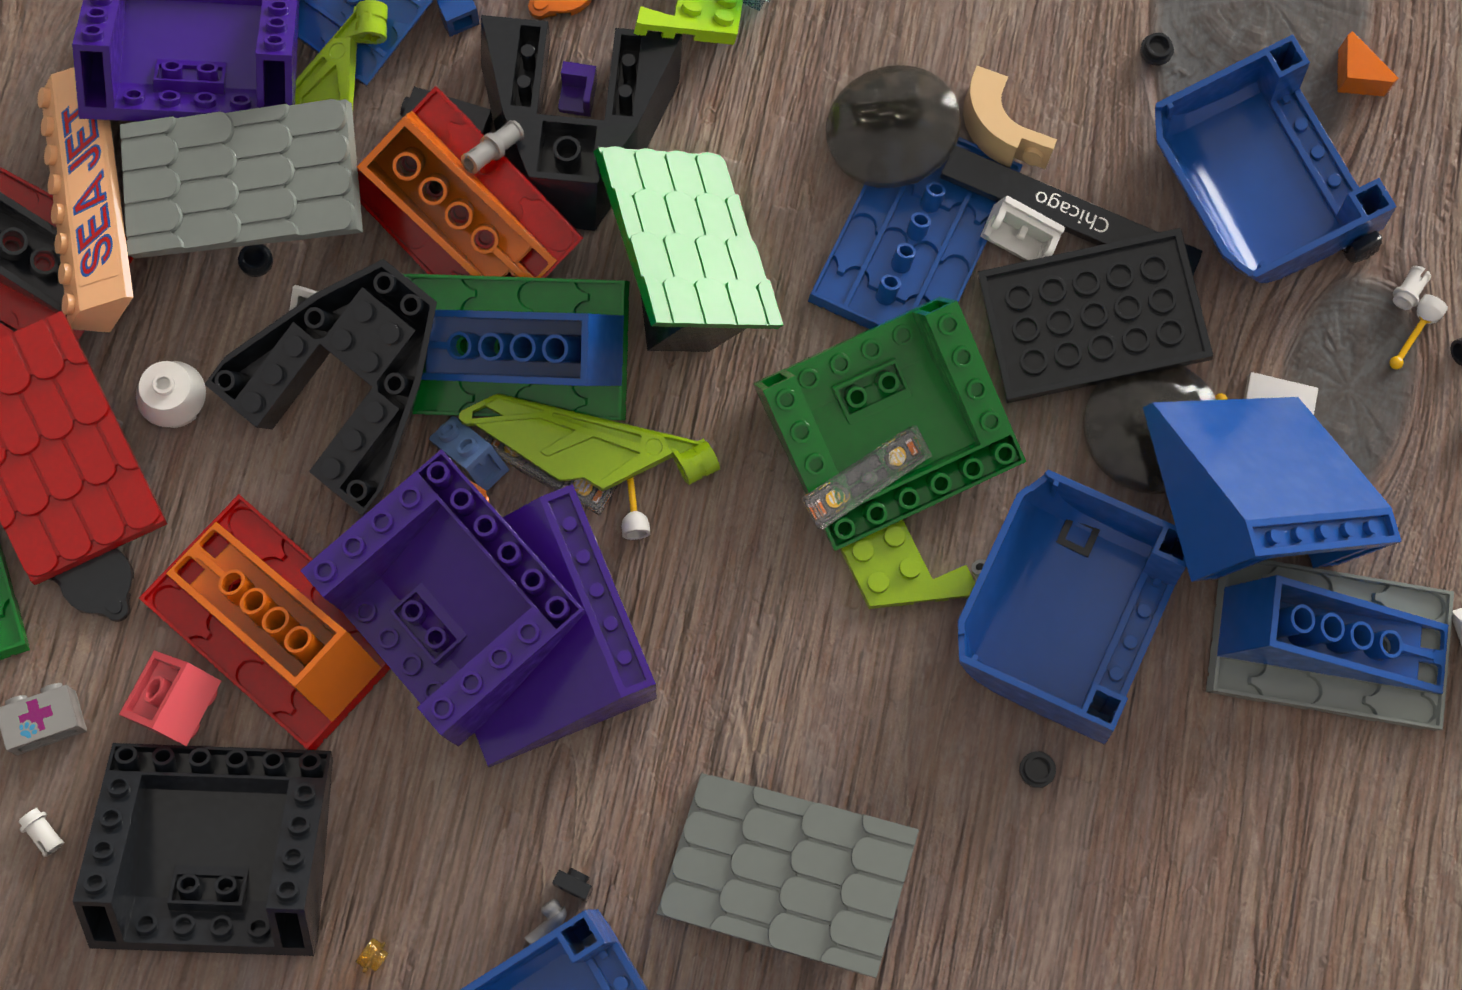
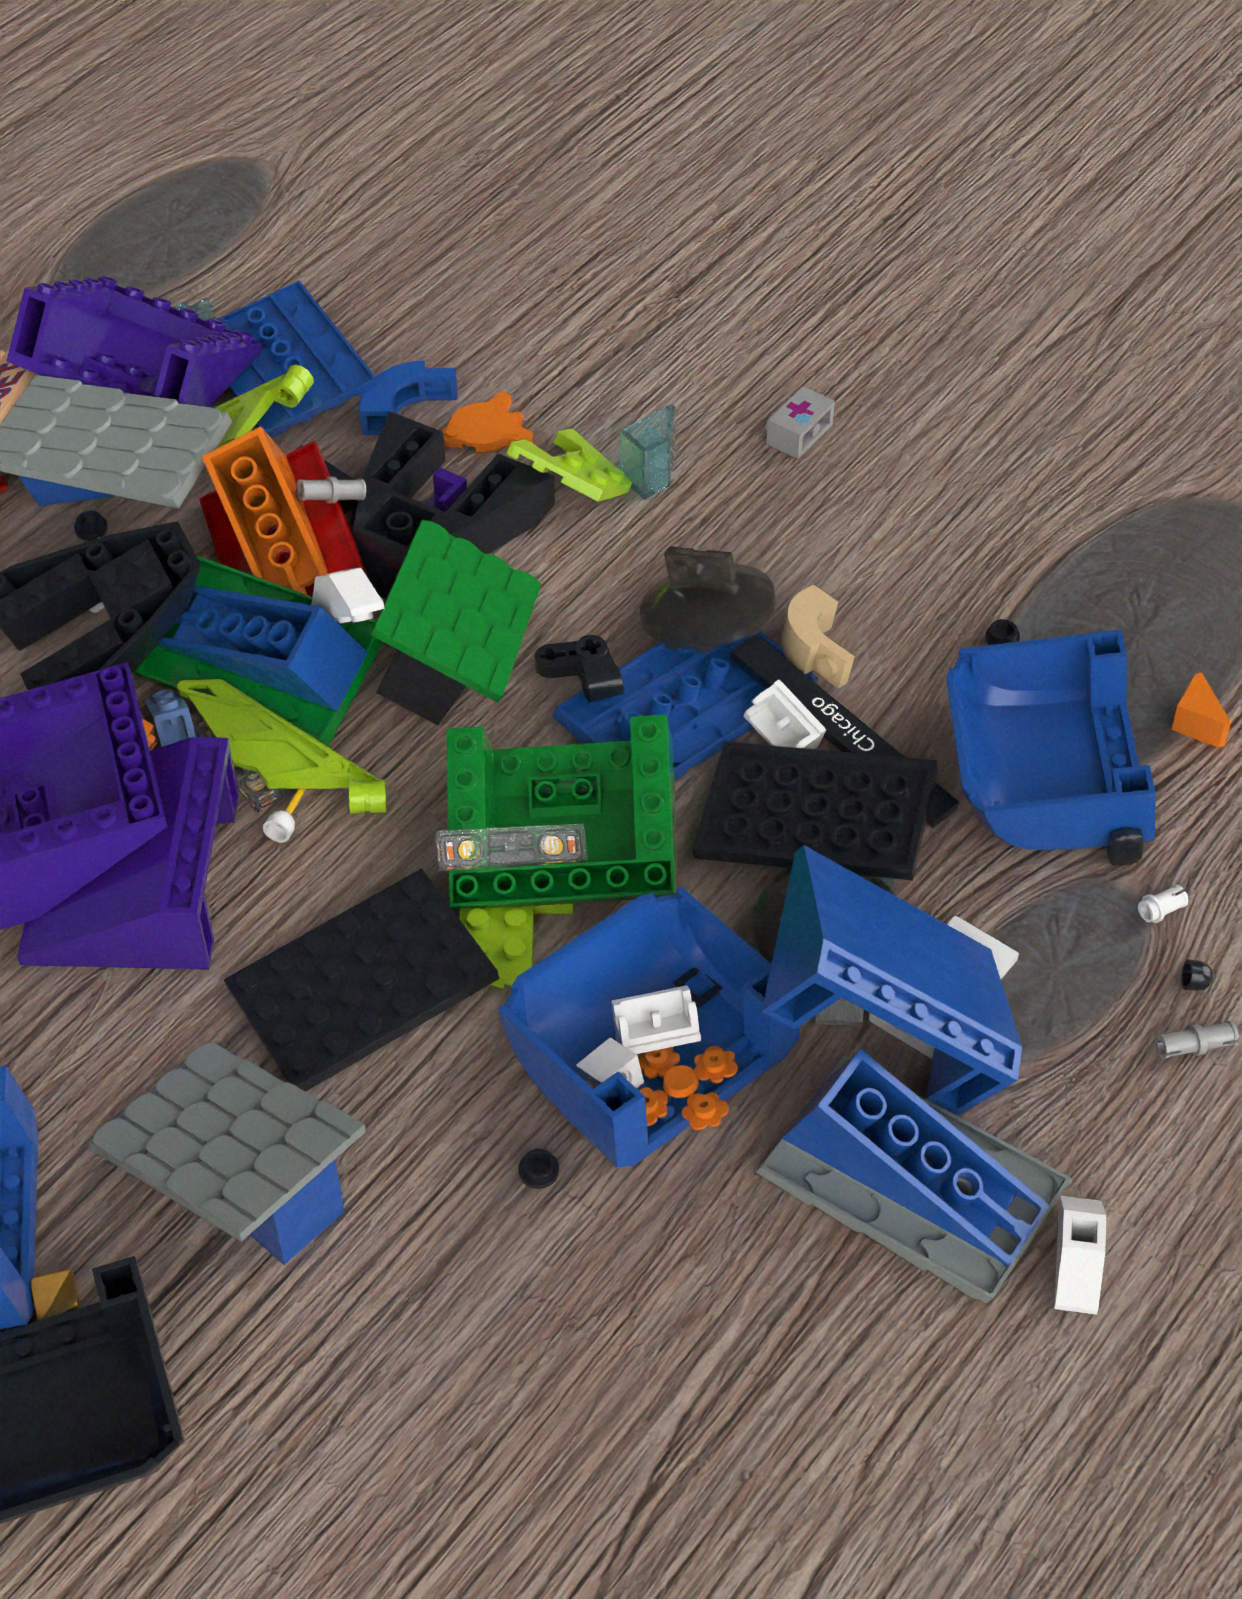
camera: 30 degrees right, 25 degrees down
black plate [552,868,593,902] -> none
hinge [1389,294,1448,370] -> none
none -> black plate [223,868,500,1092]
none -> white slope [311,568,385,623]
none -> black beam [535,641,578,678]
none -> black piece [575,635,624,703]
none -> white brick [576,1037,644,1089]
none -> white hinge [611,985,701,1054]
none -> orange plant [638,1046,738,1130]

